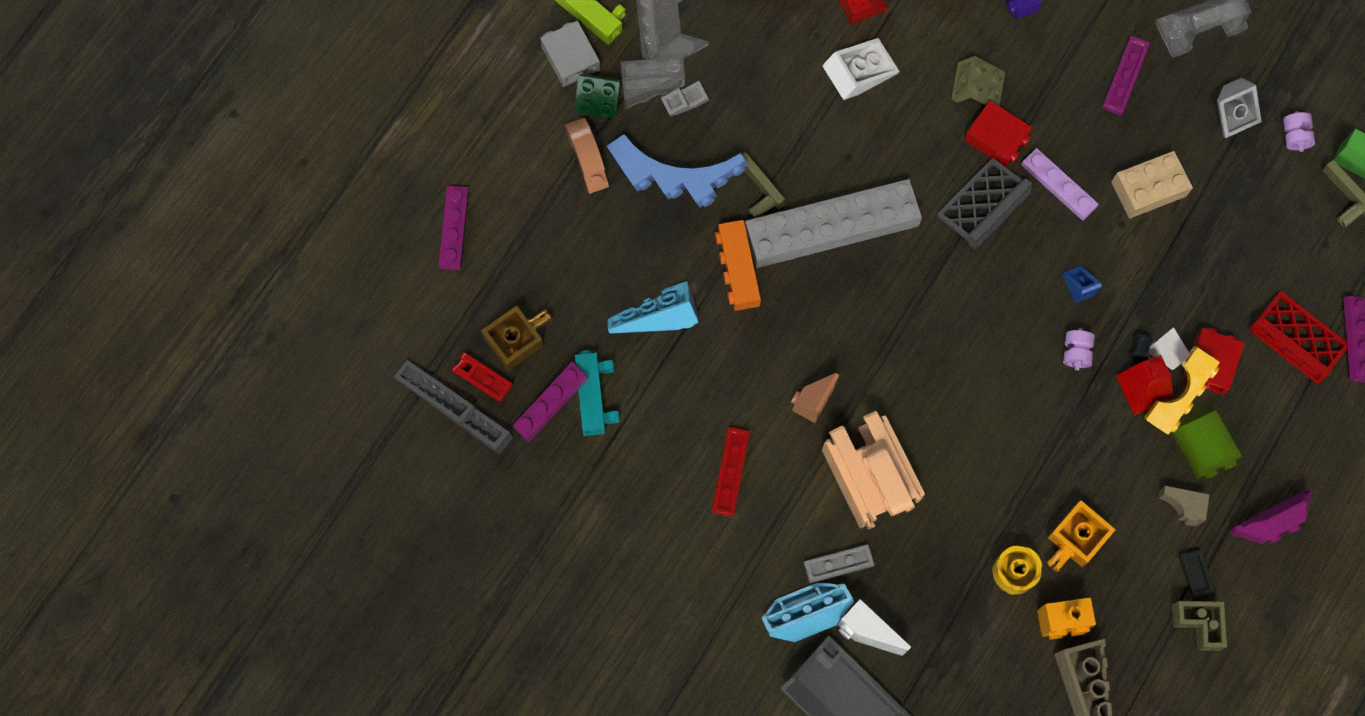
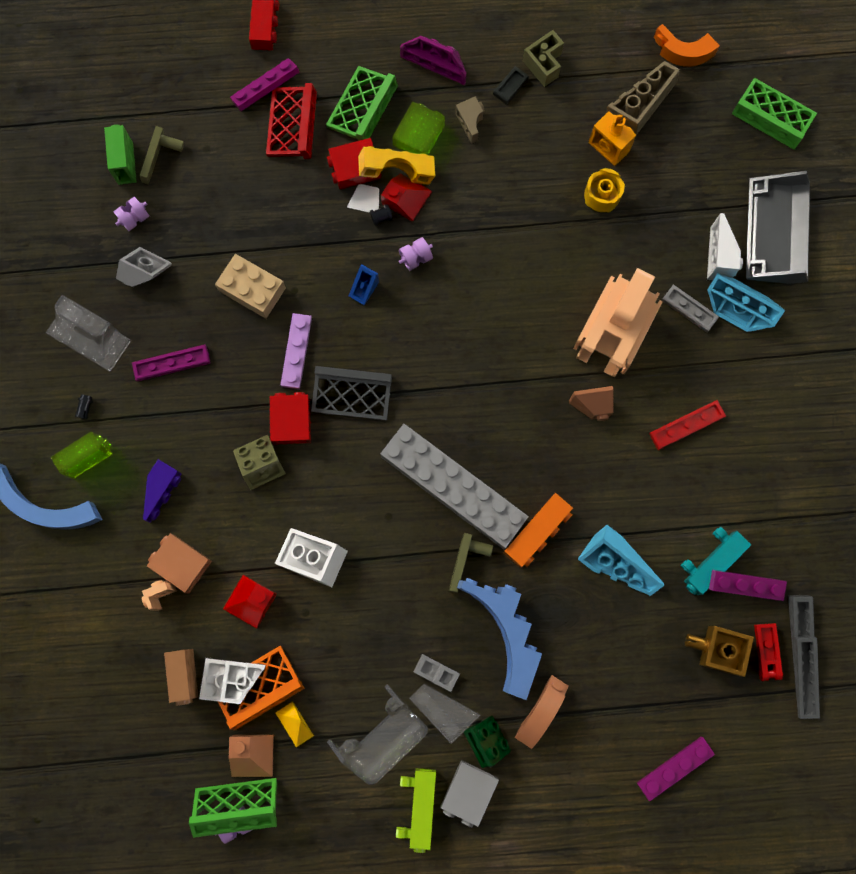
camera: 125 degrees left, 5 degrees up
light orange brick [1047,500,1116,572] -> none
none -> bright green fence [326,66,398,141]

